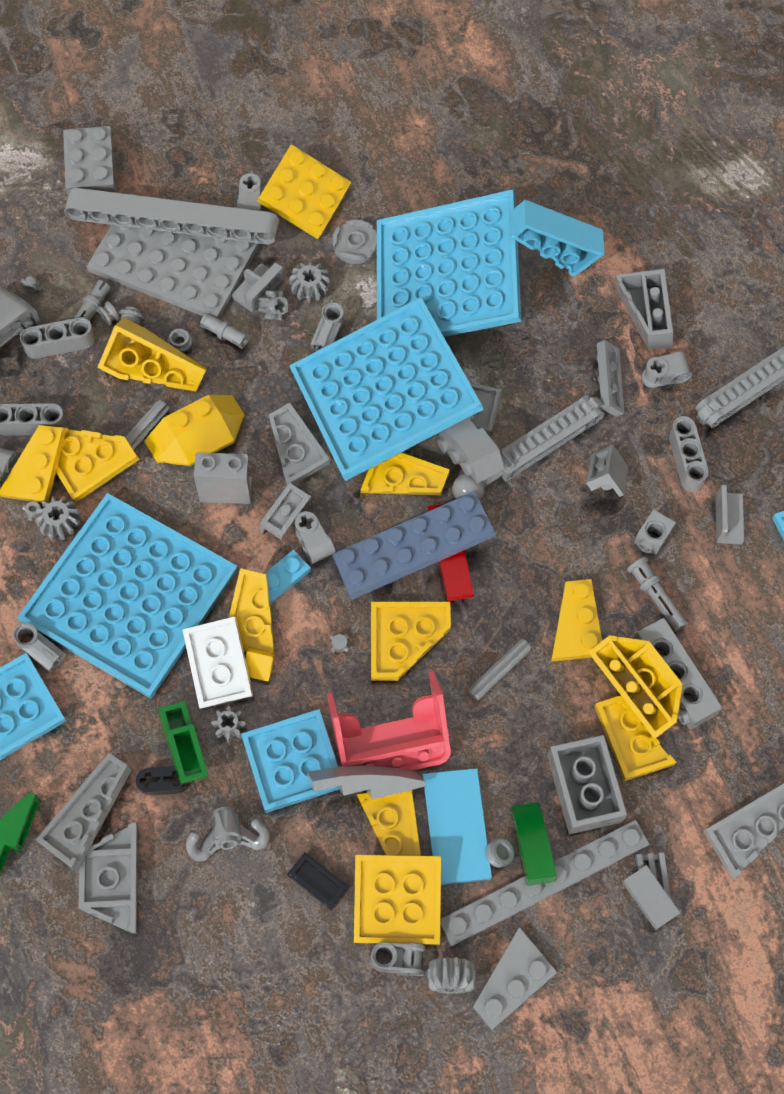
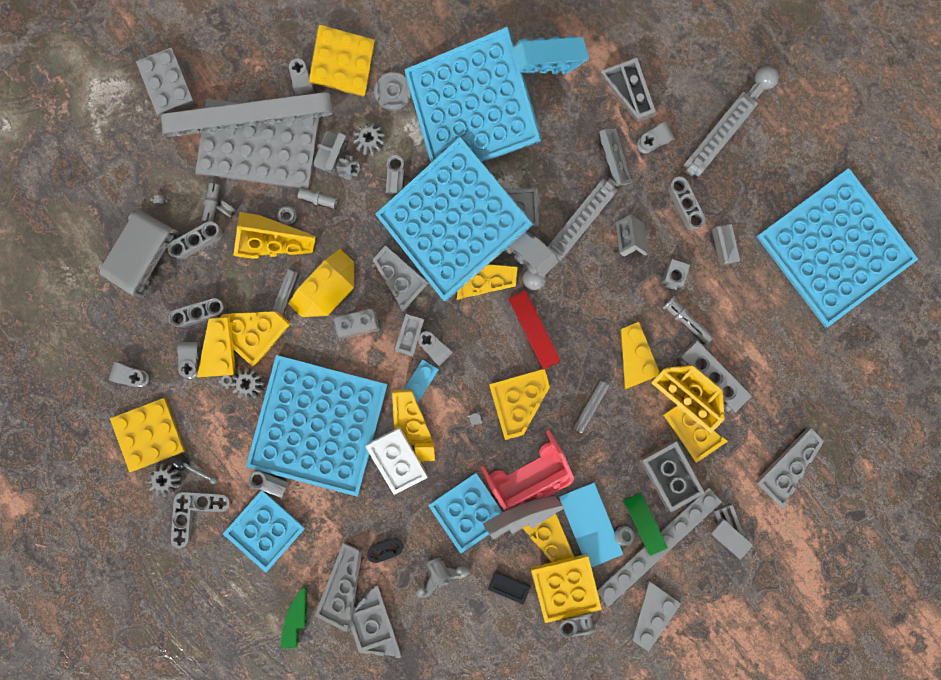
camera: 20 degrees left, 20 degrees up
light grey plate [119,307,144,325] -> none
green slope [158,701,208,784] -> none
light grey gear [211,706,246,743] -> none
sand blue plate [332,491,496,600] -> none
light grey gear [427,957,476,994] -> none

